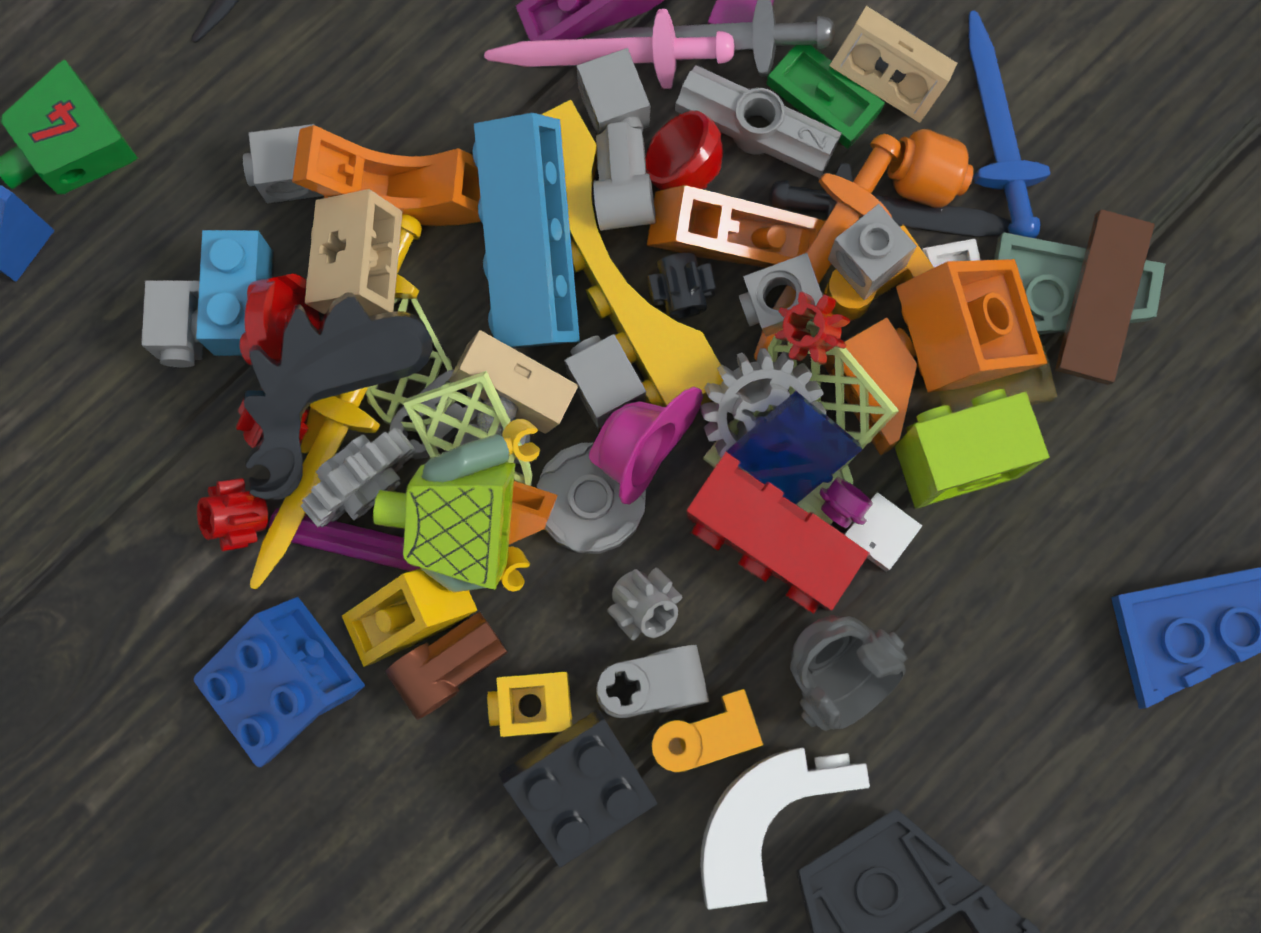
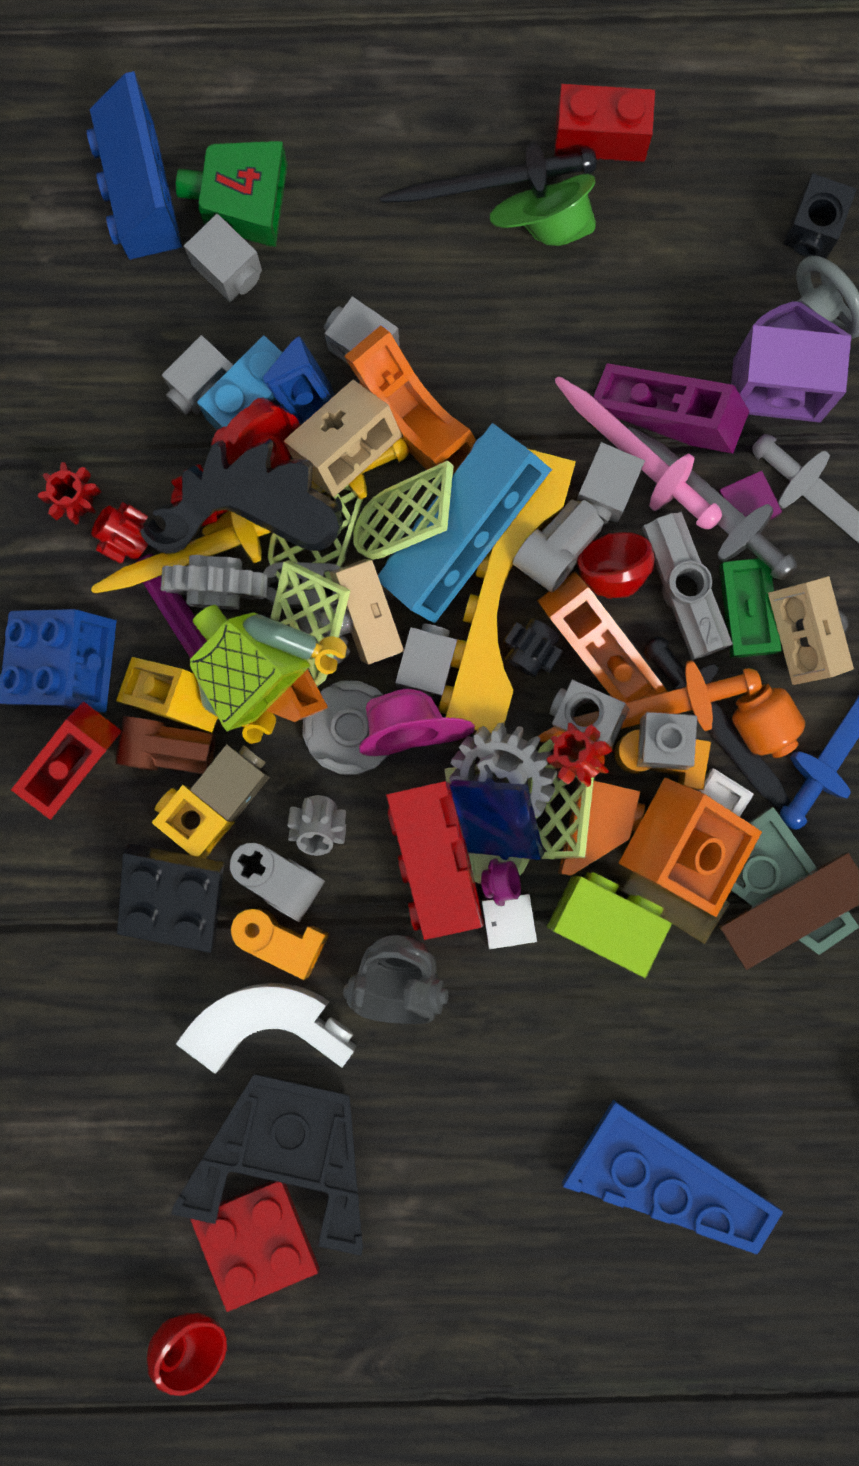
camera: 50 degrees right, 5 degrees up
none -> red brick [11,701,122,820]
none -> red gear [38,462,101,525]
none -> light grey brick [184,214,262,302]
none -> dark tan brick [190,745,270,822]
none -> blue slope [263,336,335,425]
none -> yellowish green window [353,461,454,560]

